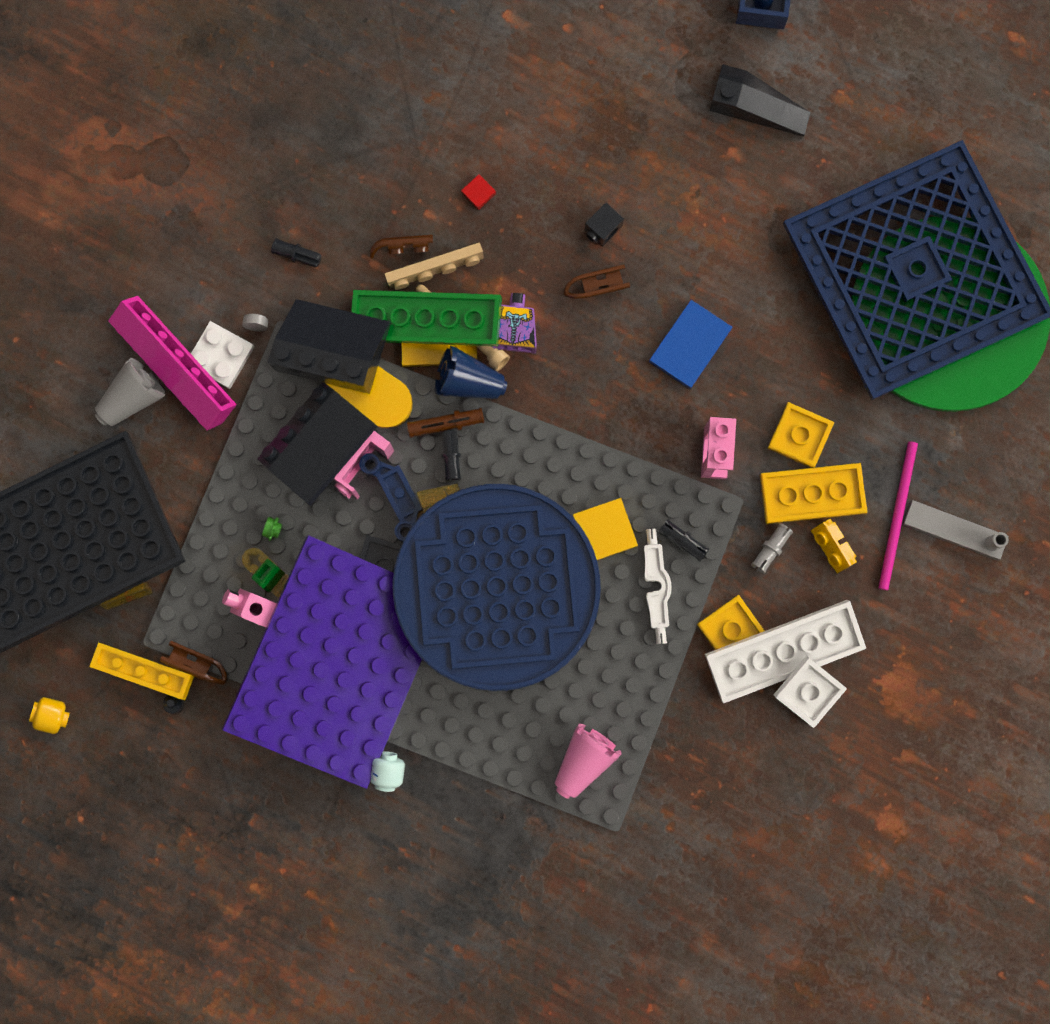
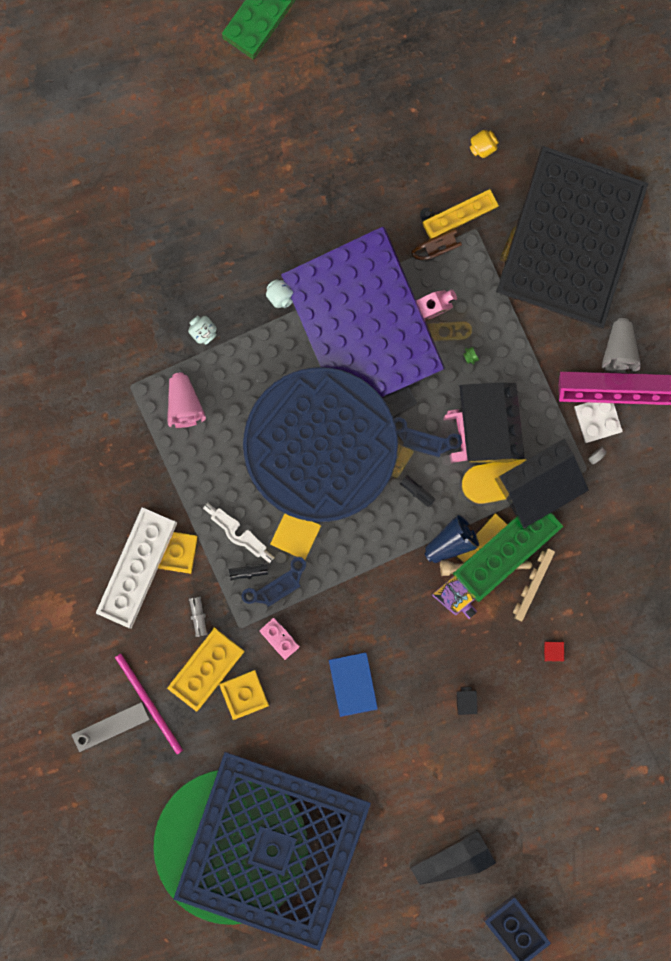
camera: 130 degrees right, 5 degrees up
green slope [251,559,285,593] -> none
black axle [271,238,322,267] -> none
reddish brown piece [370,234,433,259] -> none
reddish brown pin [407,407,485,438] -> none
reddish brown piece [564,264,630,299] -> none
white plate [774,655,847,728] -> none
yellow hinge [811,519,857,574] -> none
none -> light aqua head [188,316,217,344]
none -> dark blue plate [242,557,306,607]

